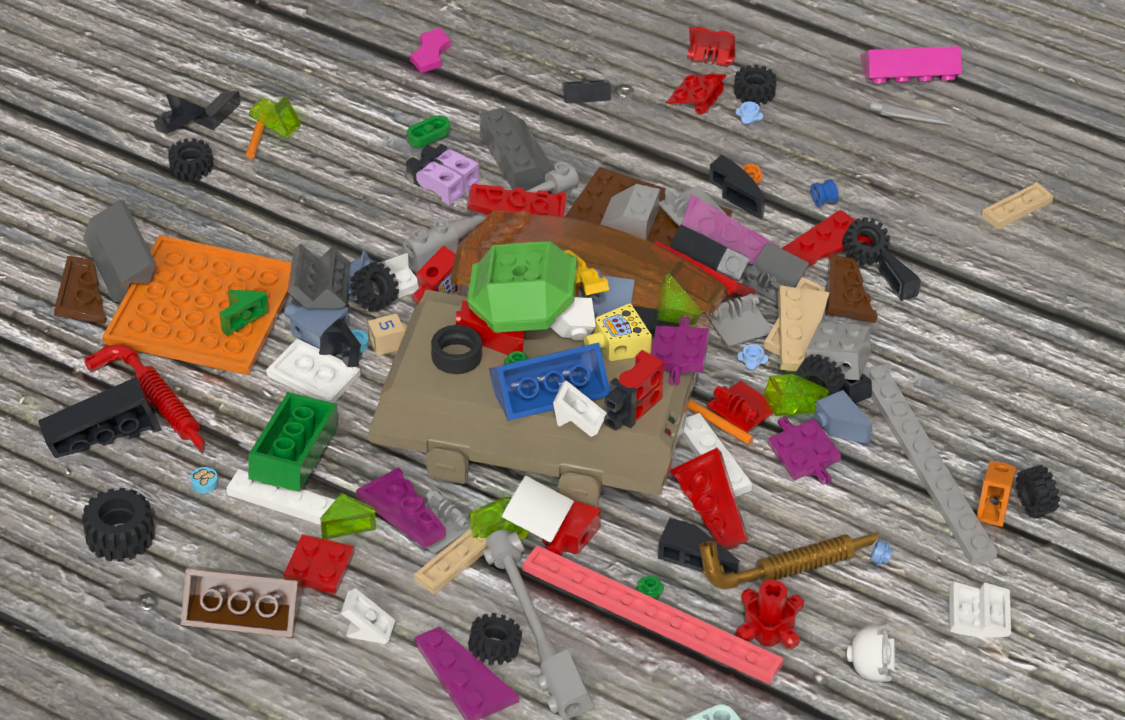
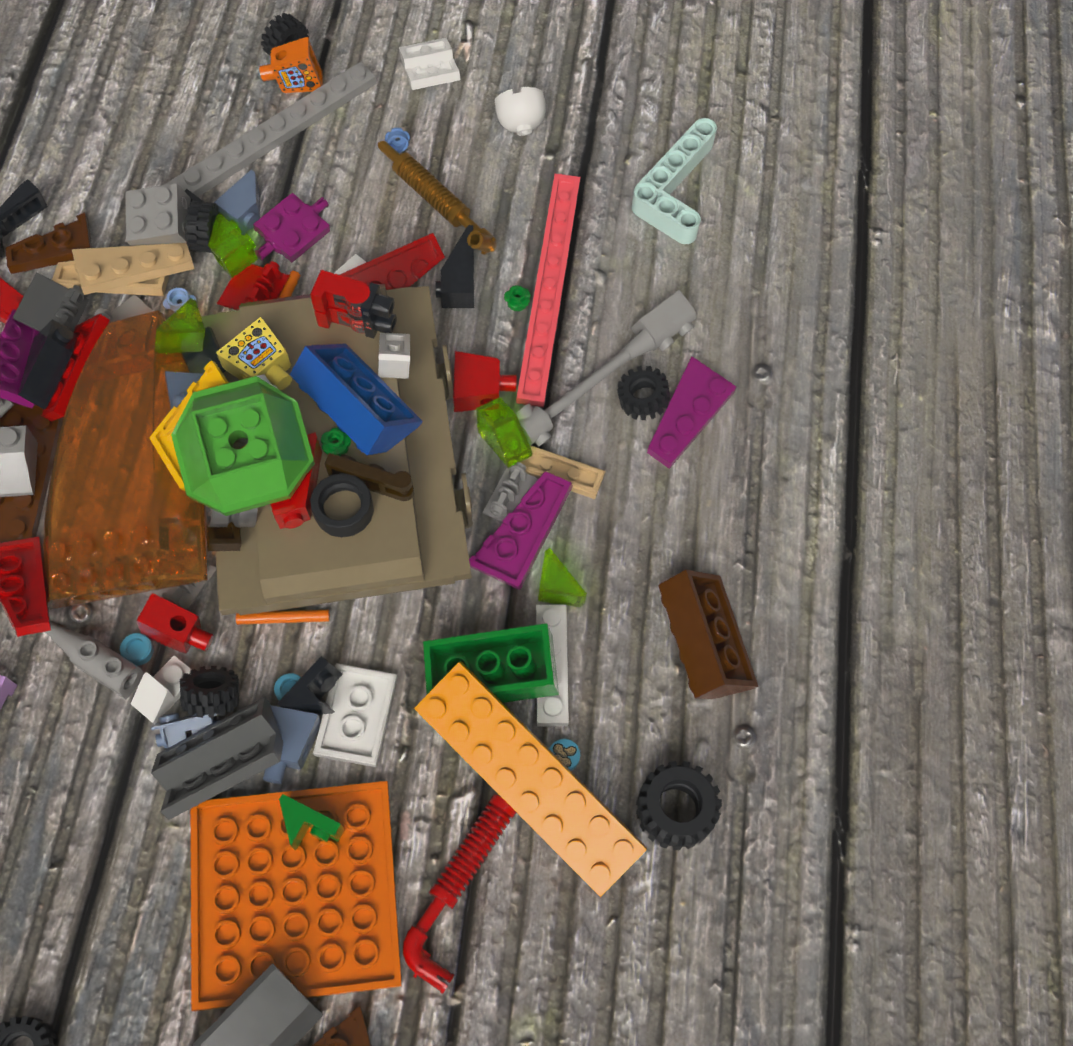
camera: 115 degrees left, 20 degrees up
black wedge [38,377,162,459] -> none
red plate [283,534,355,594] -> none
white slope [341,588,395,644] -> none
tan brick [367,313,407,356] -> none
white slope [502,475,574,542] -> none
magenta plate [651,315,709,385] -> none
red piece [736,580,804,649] -> none
none -> dark brown plate [324,453,414,501]
none -> light orange plate [414,661,647,897]

